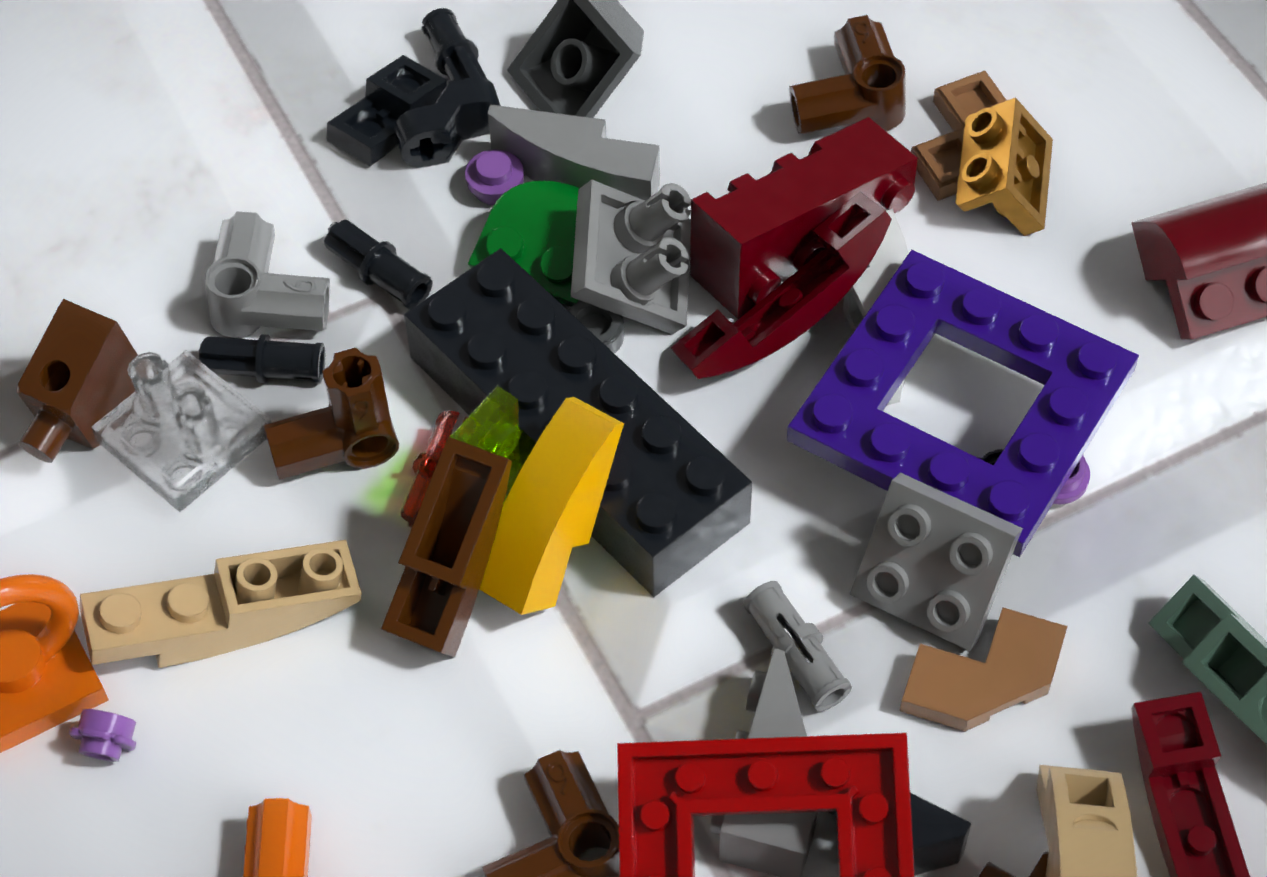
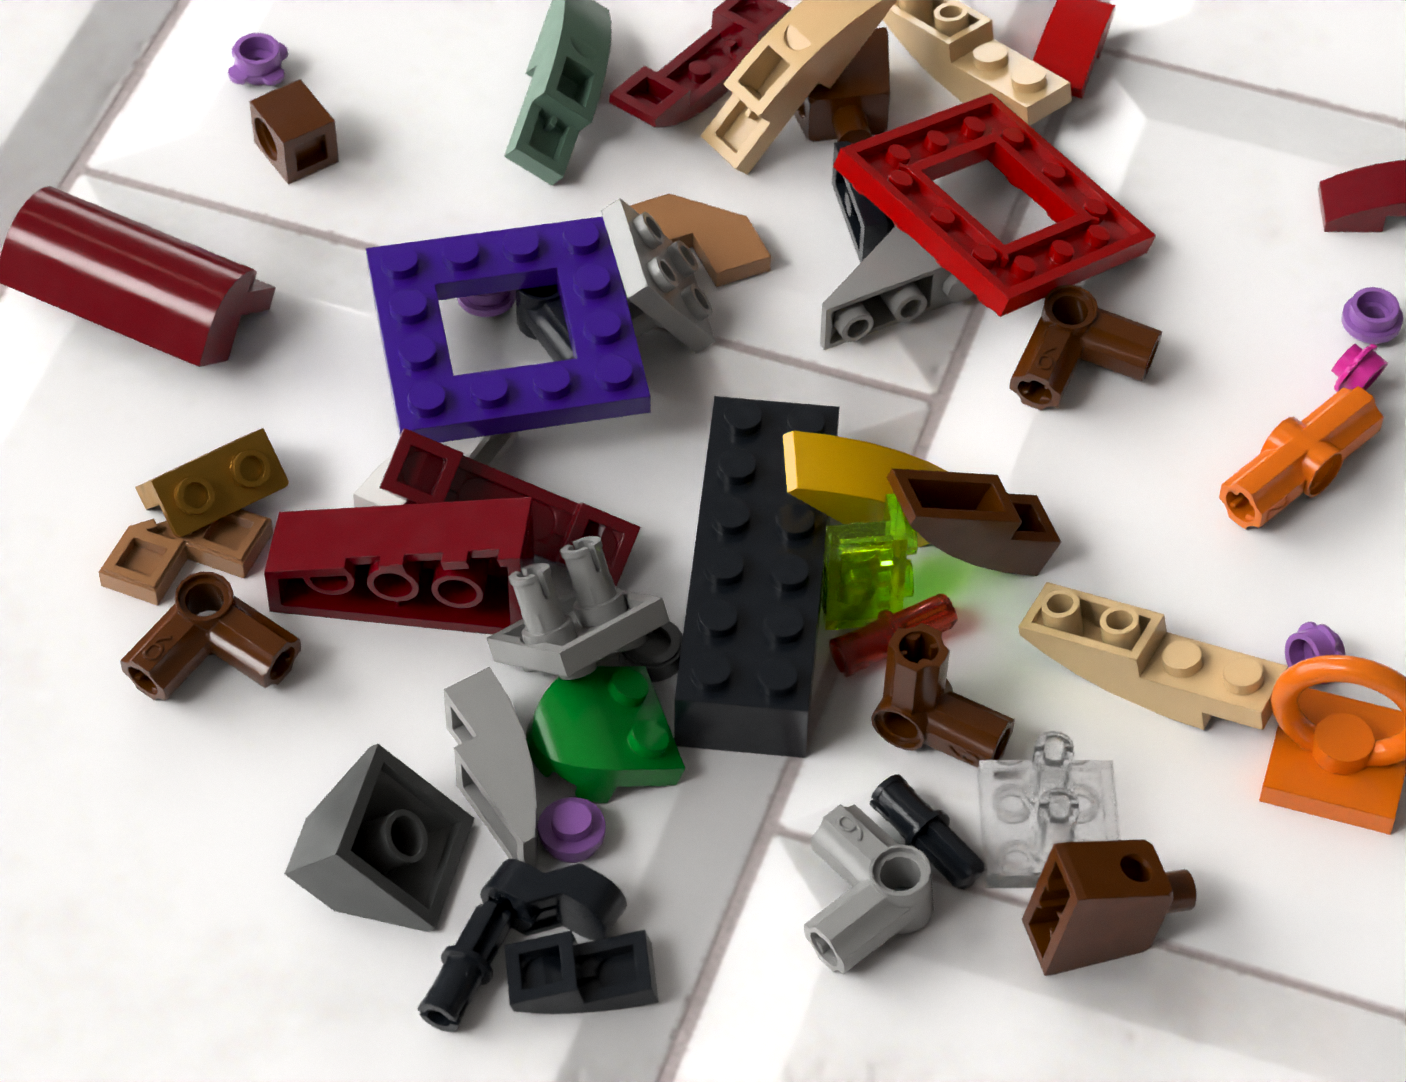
camera: 135 degrees left, 5 degrees down
black axle [324,220,433,310] -> none
light grey pin [743,581,852,711] -> none

